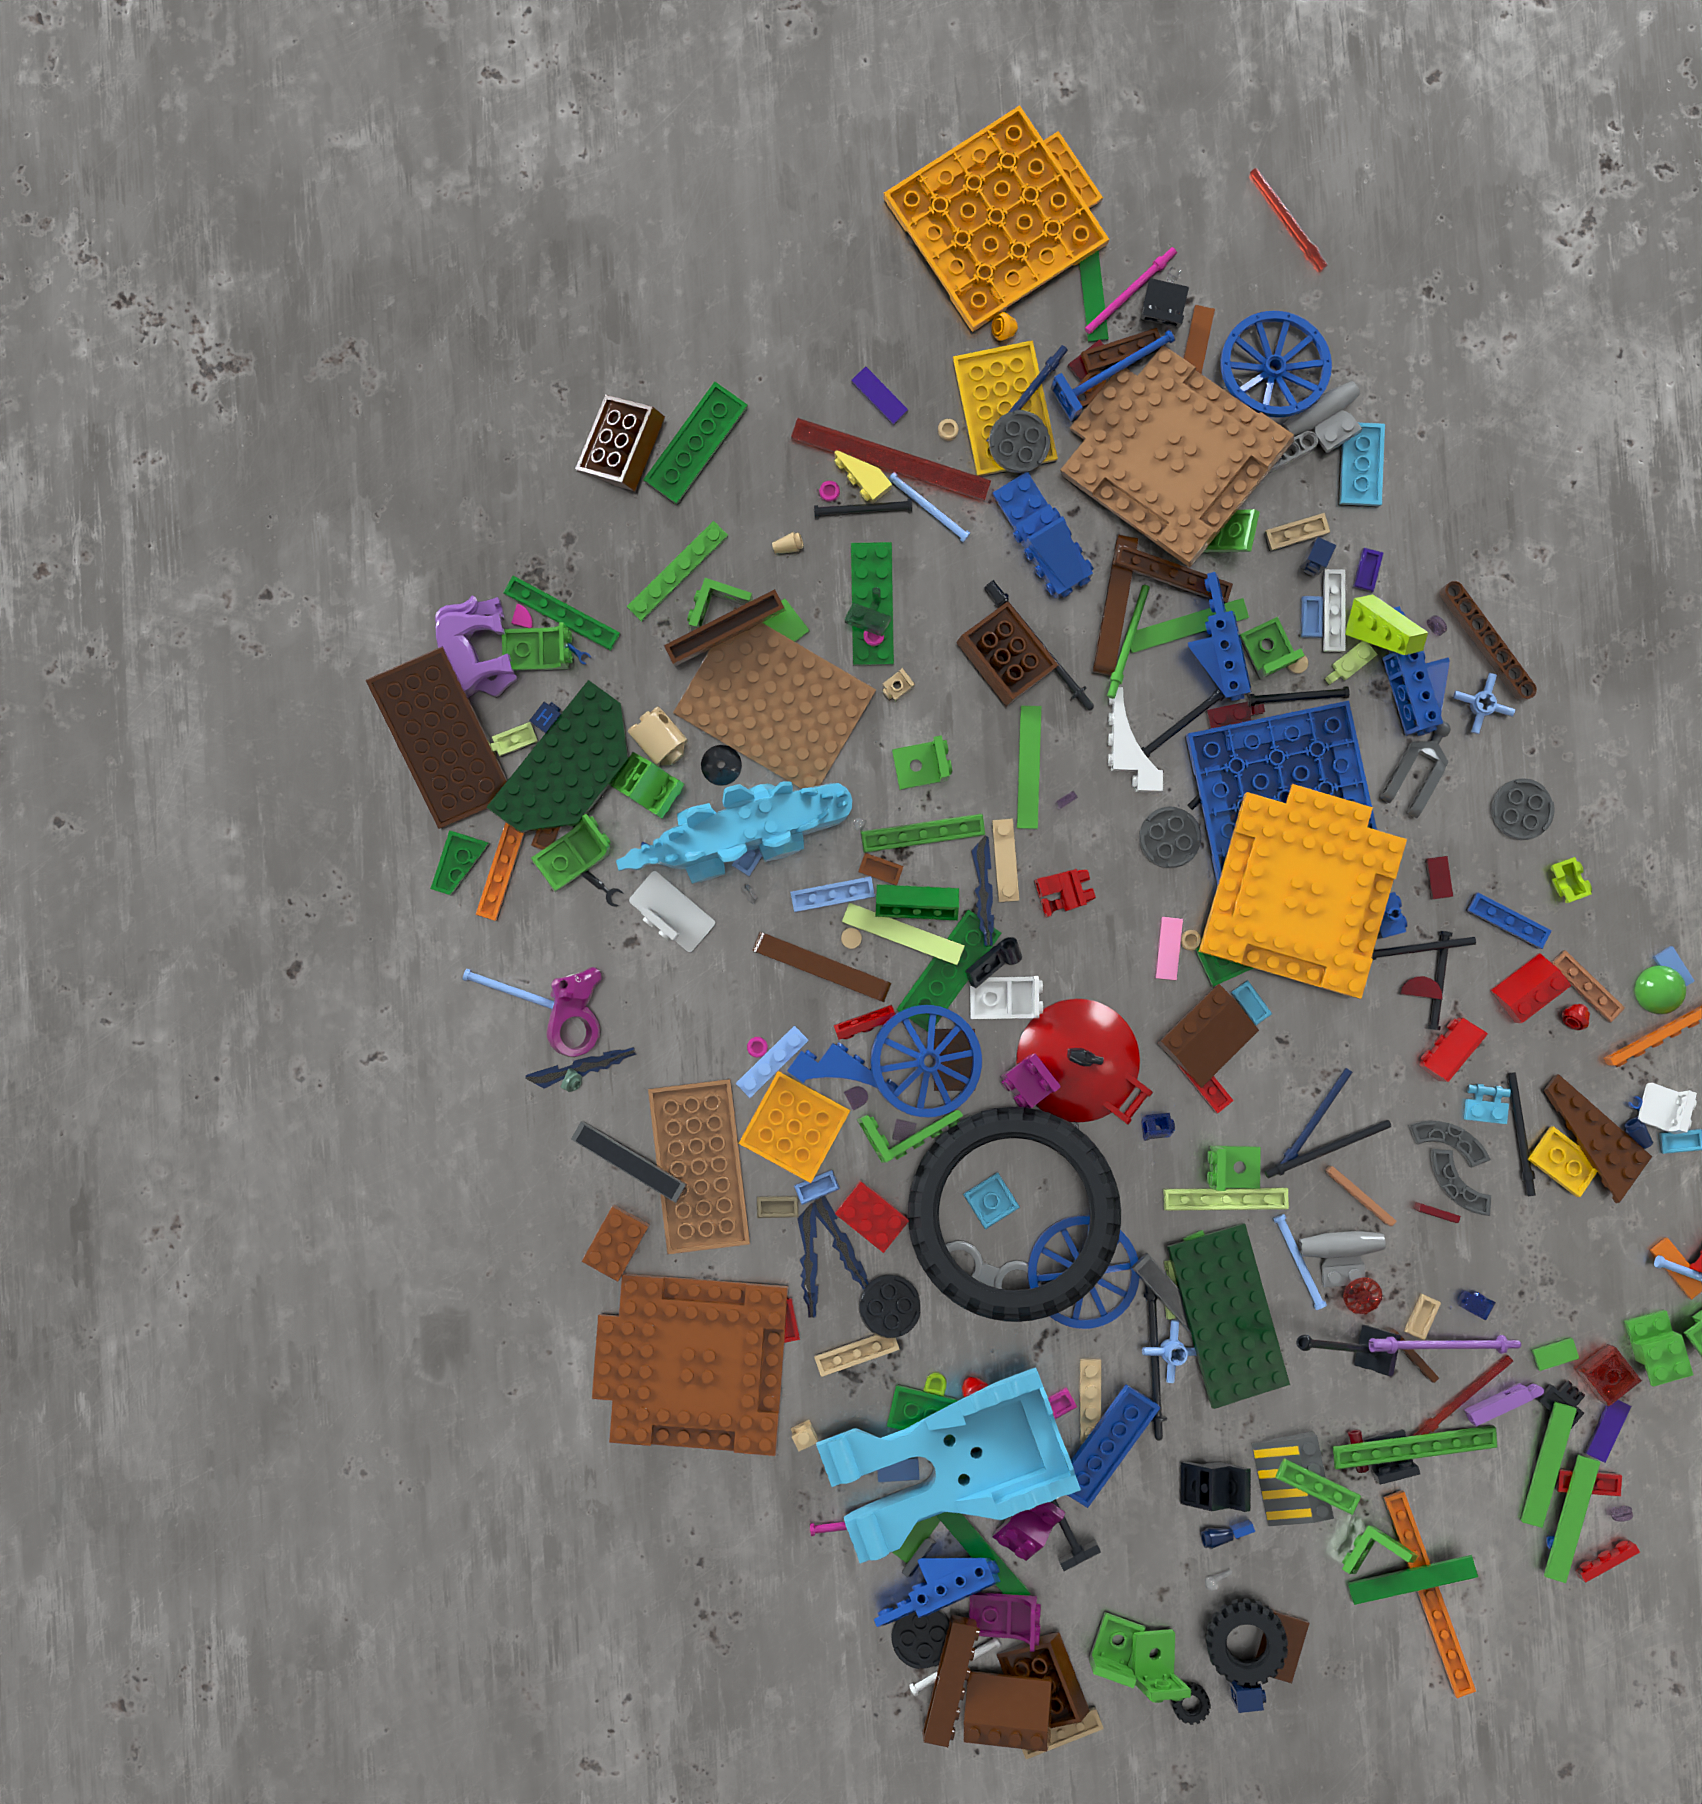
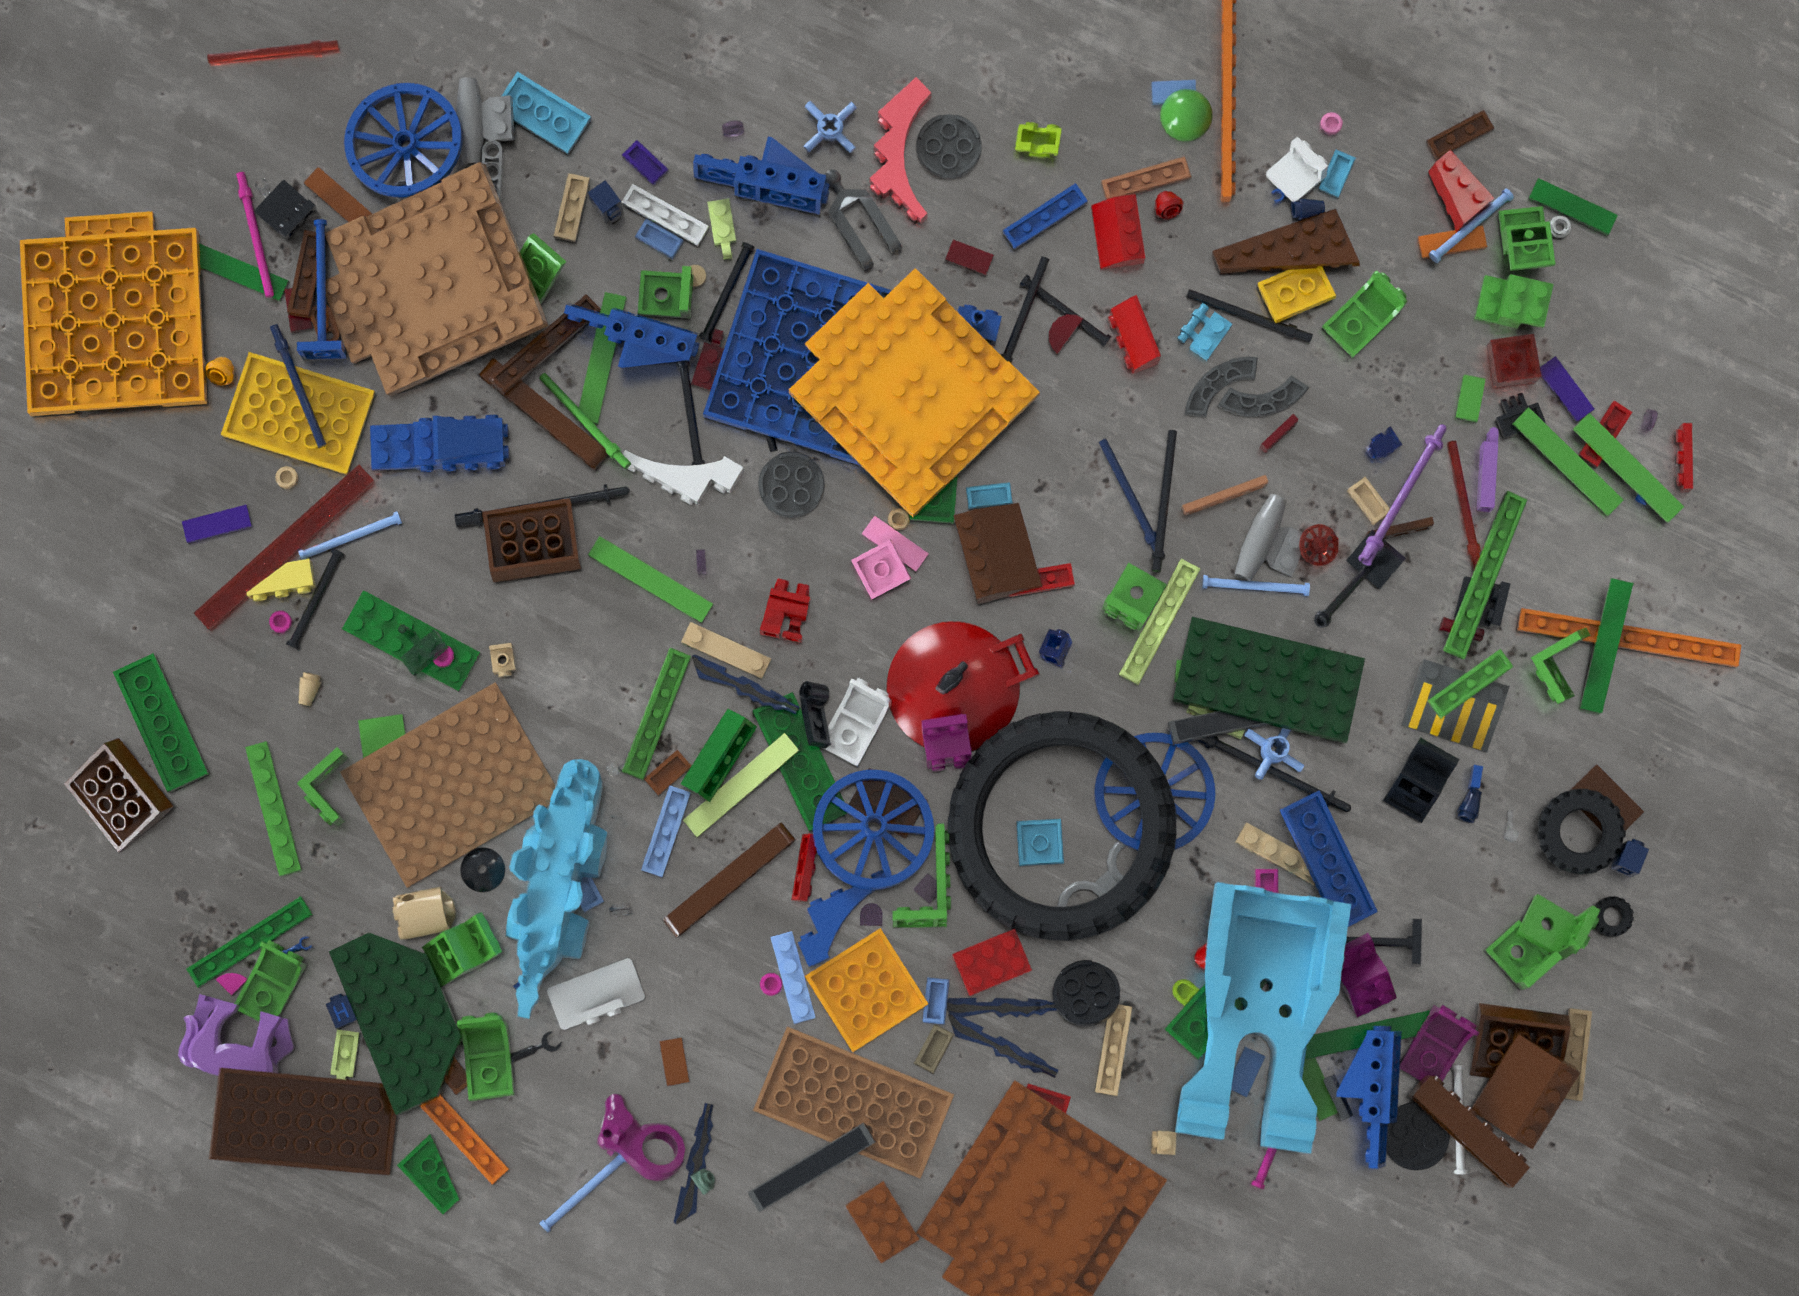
camera: 65 degrees left, 5 degrees down
reddish brown brick [664,589,786,666] -> none
tan tile [841,928,862,949] -> none
bright green bracket [892,735,953,790] -> none
dark grey tile [989,410,1050,473] -> none
lime wedge [1345,594,1428,655] -> none
reddish brown beam [1440,581,1537,702] -> none
none -> dark orange tile [659,1037,690,1086]
none -> bright pink plate [851,539,912,599]
none -> coral arch [869,77,931,224]
none -> bright green bracket [1322,270,1407,358]

